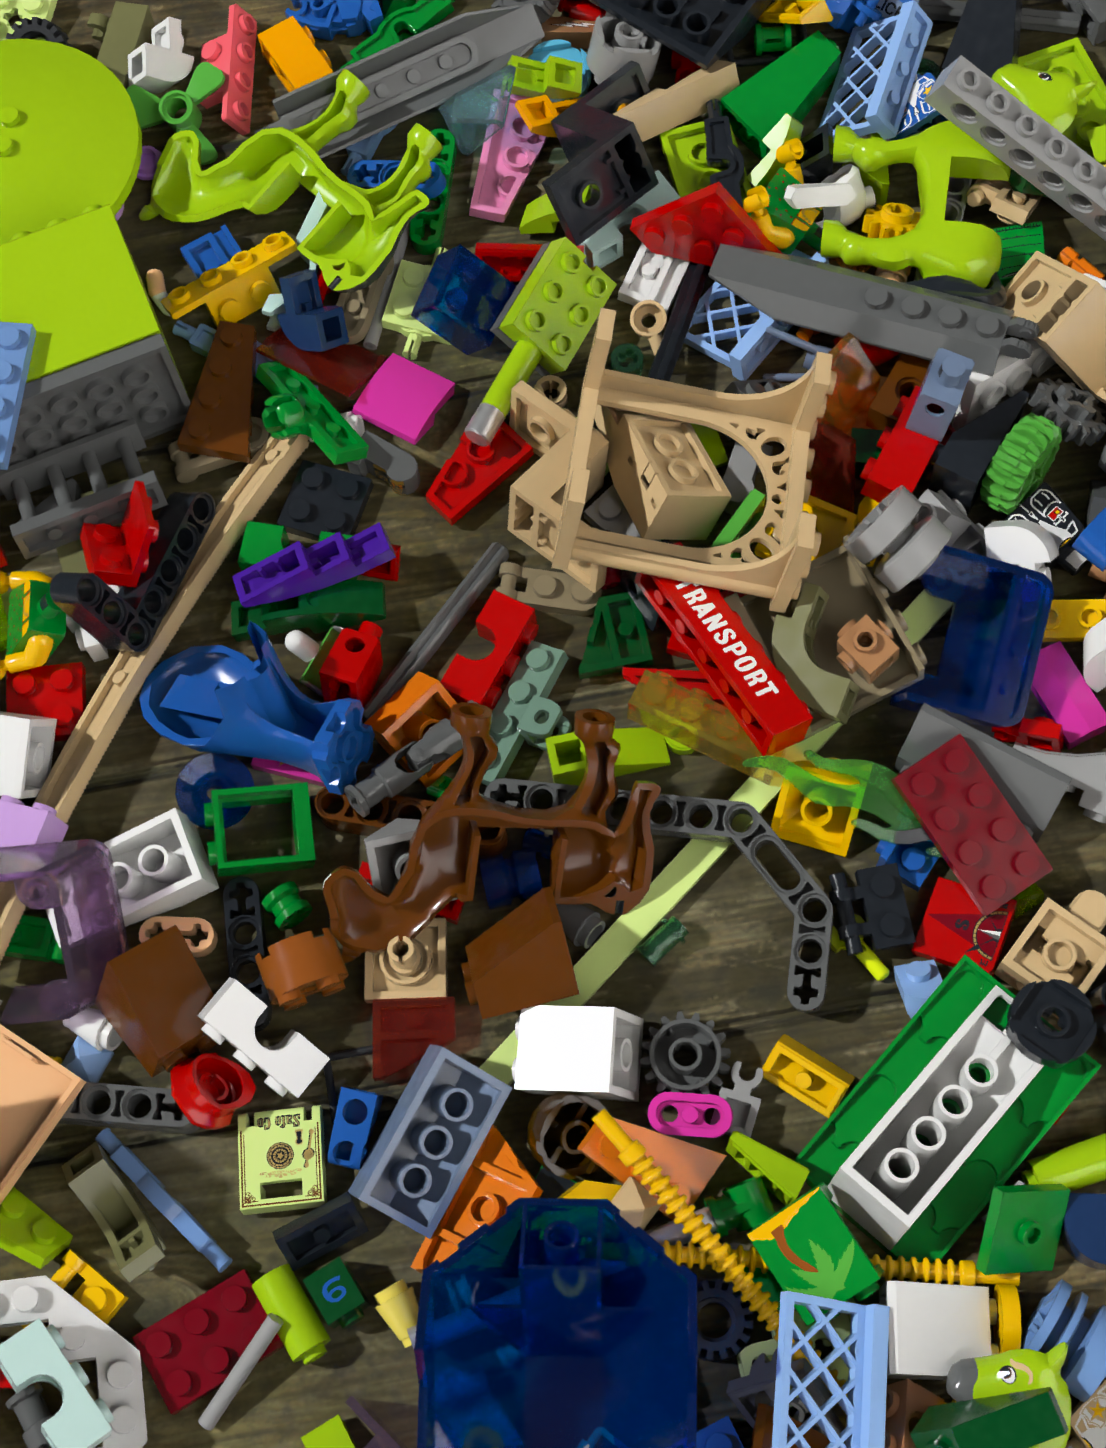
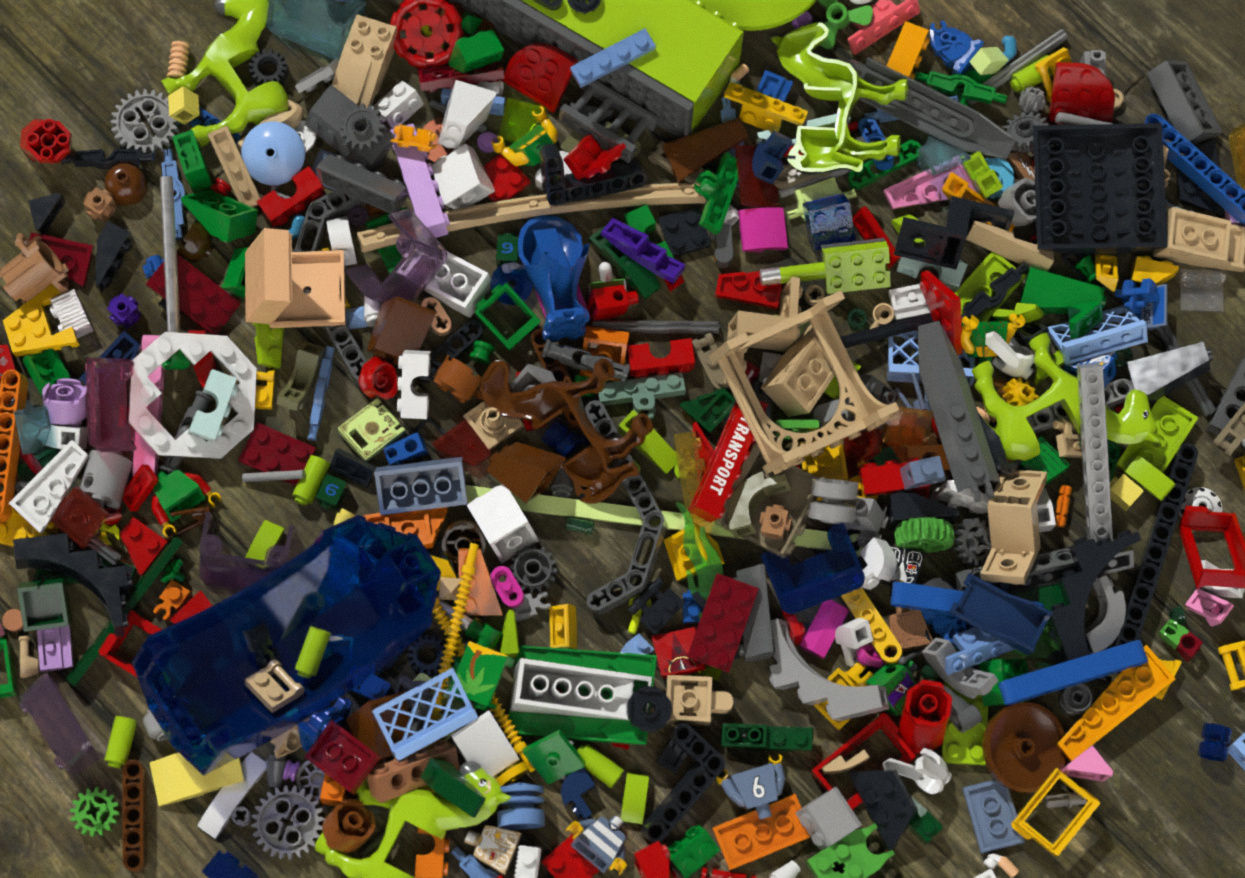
camera: 45 degrees right, 5 degrees up
none -> dark green brick [496,233,519,268]
none -> green slope [1068,301,1103,340]

